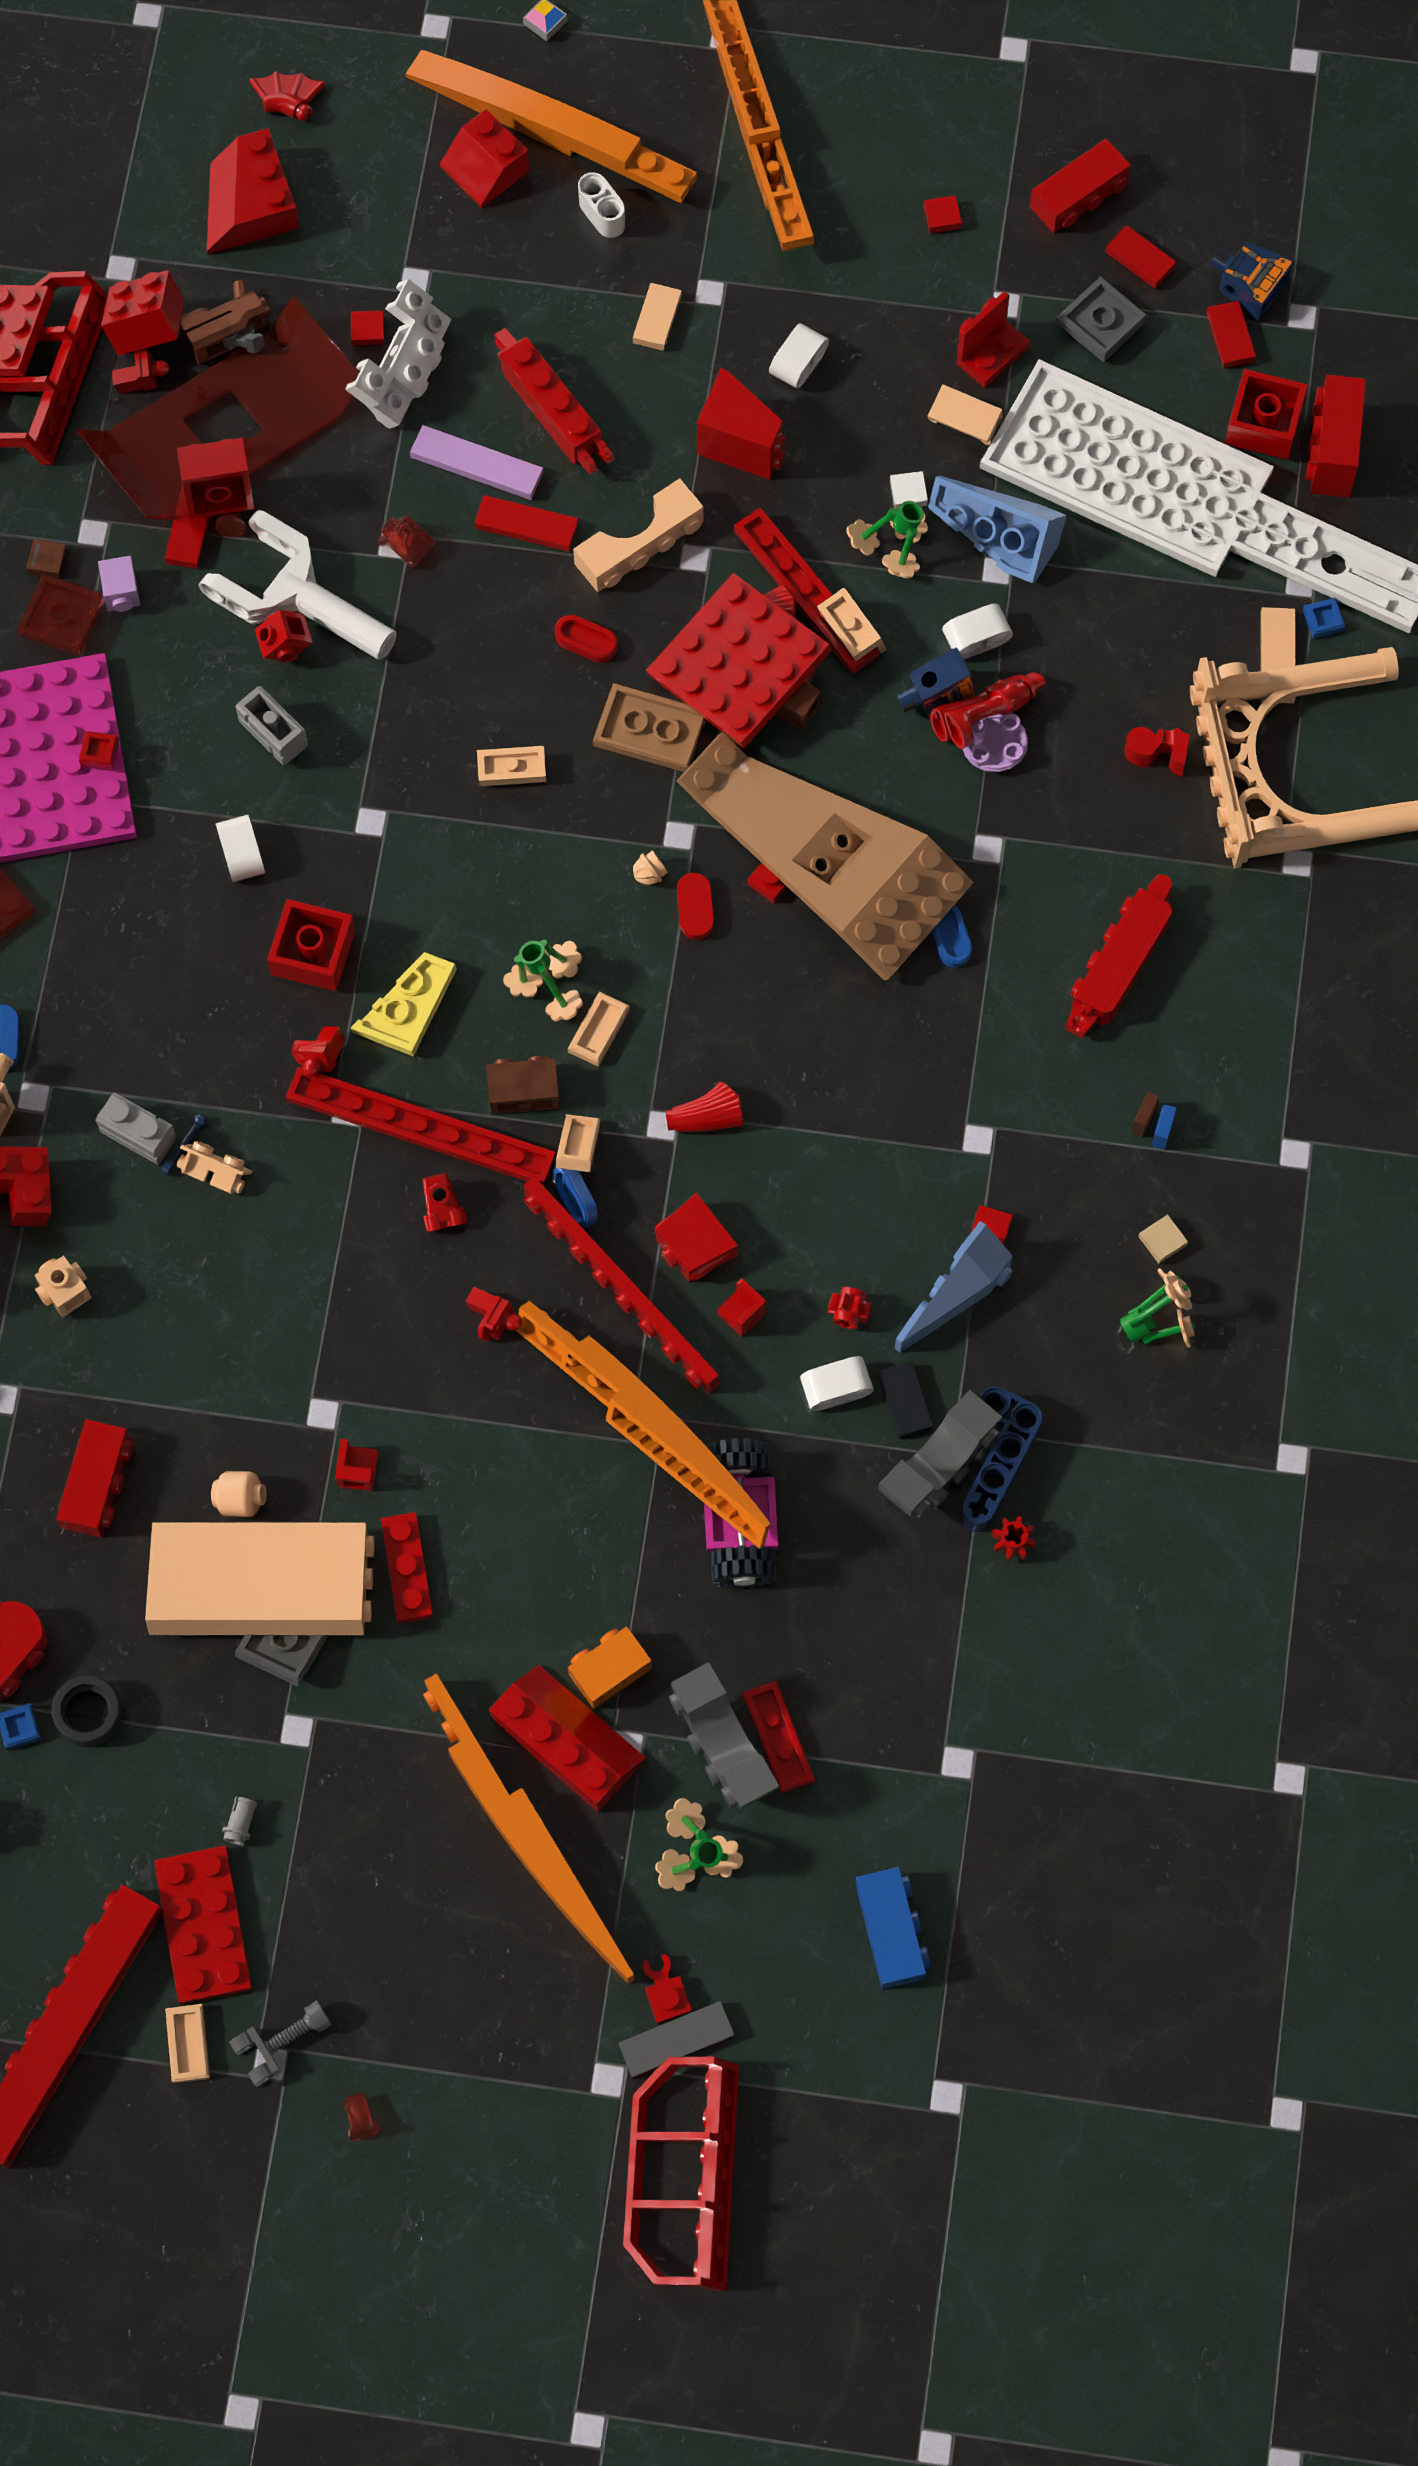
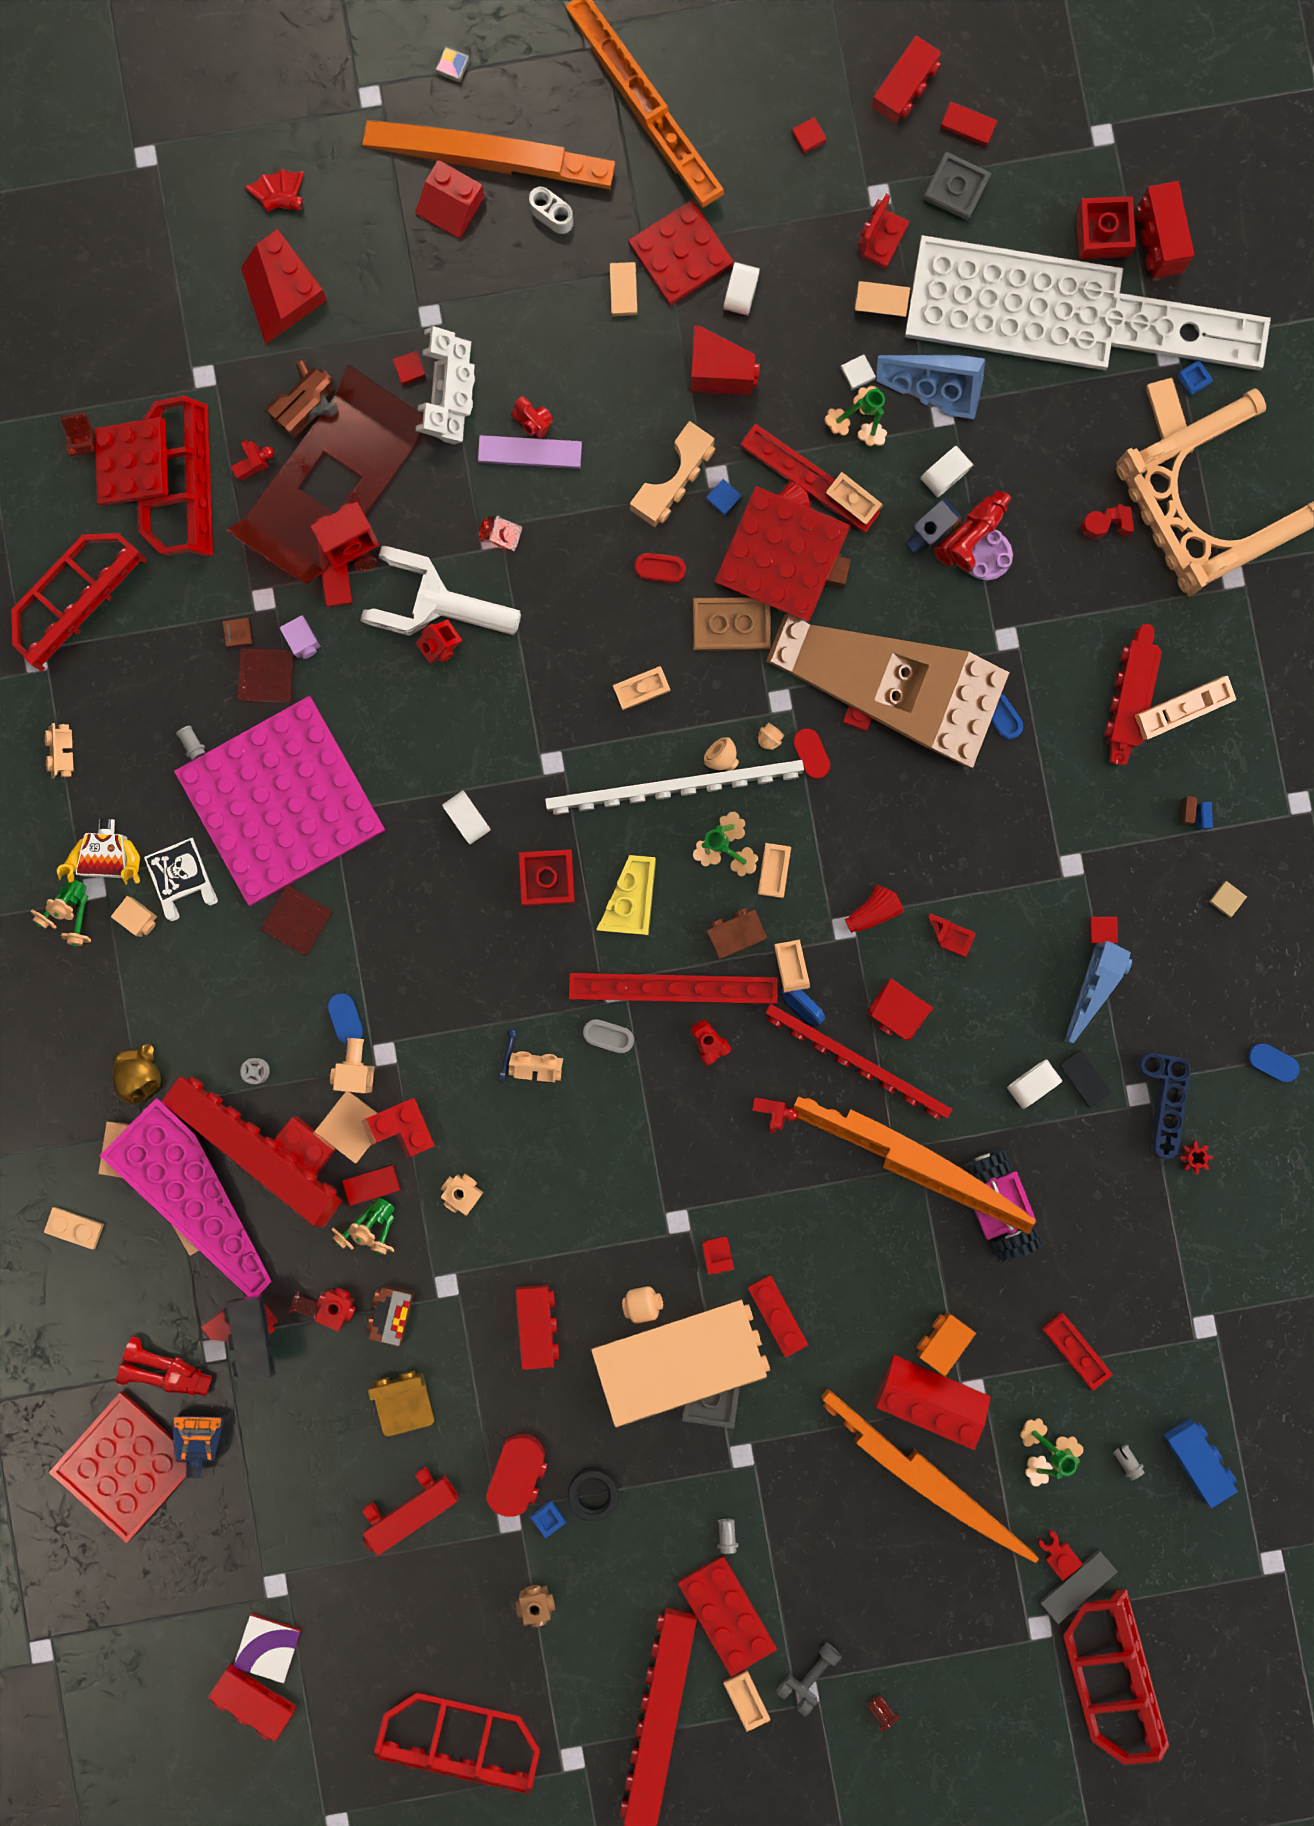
camera: 20 degrees left, 15 degrees up
red tile [79,731,119,770] -> none
light grey brick [96,1092,177,1165] -> none
red brick [101,270,185,356] -> none
light grey brick [235,686,308,766] -> none
red piece [292,1026,345,1077] -> none
red tile [474,495,579,552] -> none
red hinge [494,328,614,475] -> none
dark grey brick [669,1662,779,1809] -> none
red panel [717,1278,766,1337] -> none
red gear [828,1287,872,1329] -> none
dark grey brick [878,1390,1002,1519] -> none
green plant [1120,1268,1196,1348] -> none
red tile [1207,301,1256,368] -> none
torso [1211,242,1294,322] -> none
none -> red plate [511,396,553,439]
none -> white plate [545,760,804,815]
none -> light grey tile [583,1019,634,1053]
none -> red plate [628,200,734,306]
none -> light nougat brick [704,737,739,771]
none -> blue tile [706,479,742,516]
none -> red slope [929,913,976,958]
none -> light grey pin [1113,1444,1145,1481]
none -> light nougat hinge [1135,676,1236,739]
none -> blue tile [1248,1044,1299,1082]

